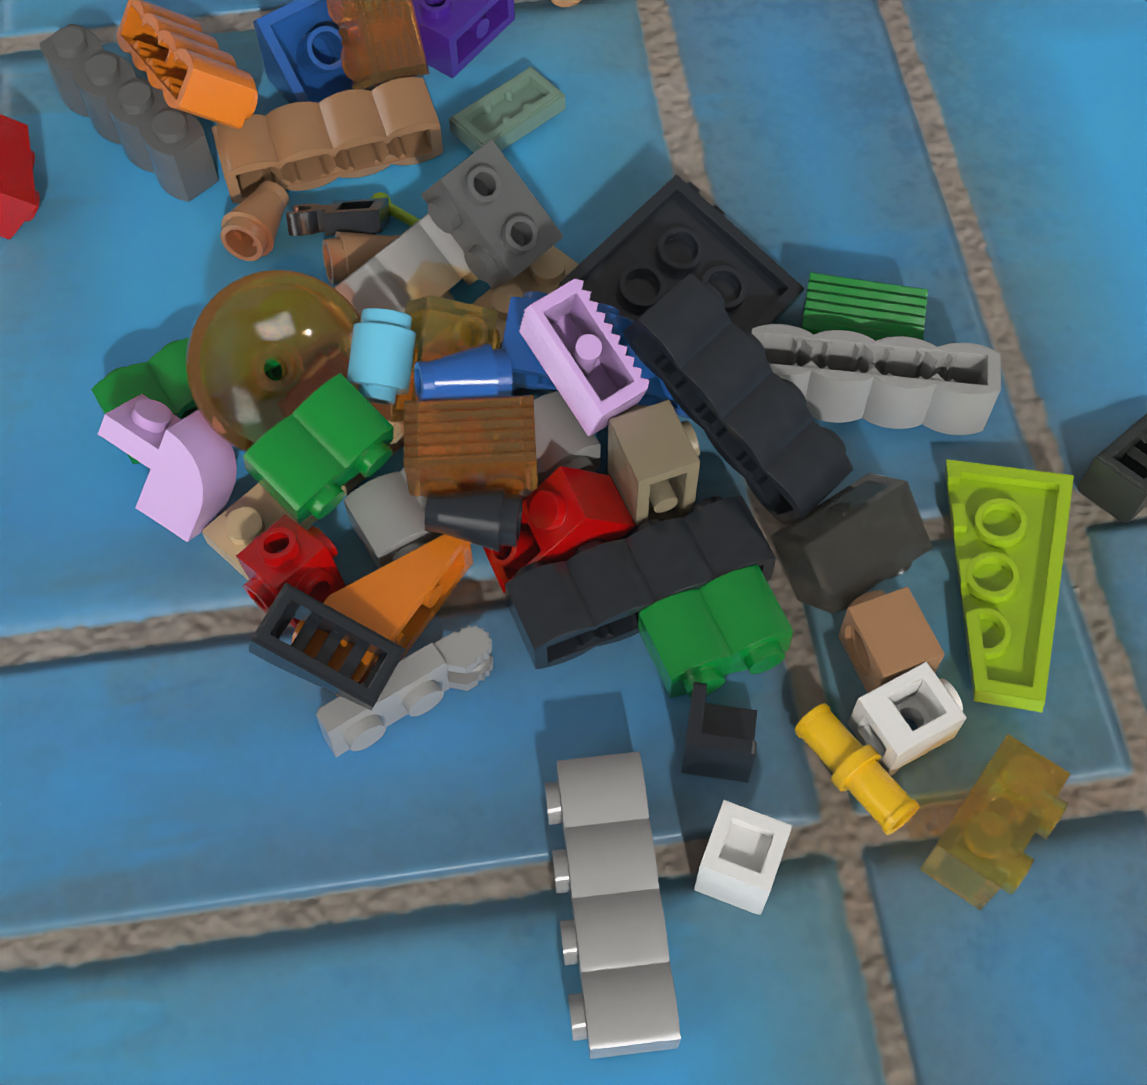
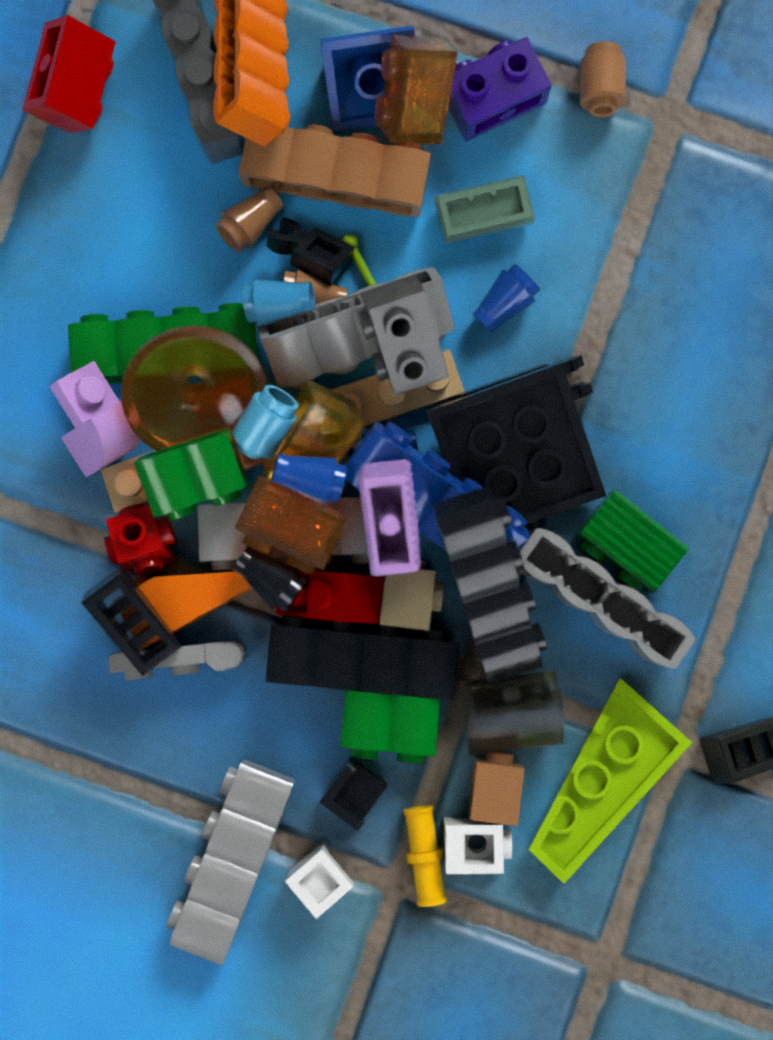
camera: 30 degrees right, 25 degrees up
clear yellow brick [919,734,1071,911] -> none
none -> dark azure cone [242,279,315,327]
none -> blue cone [472,264,540,333]

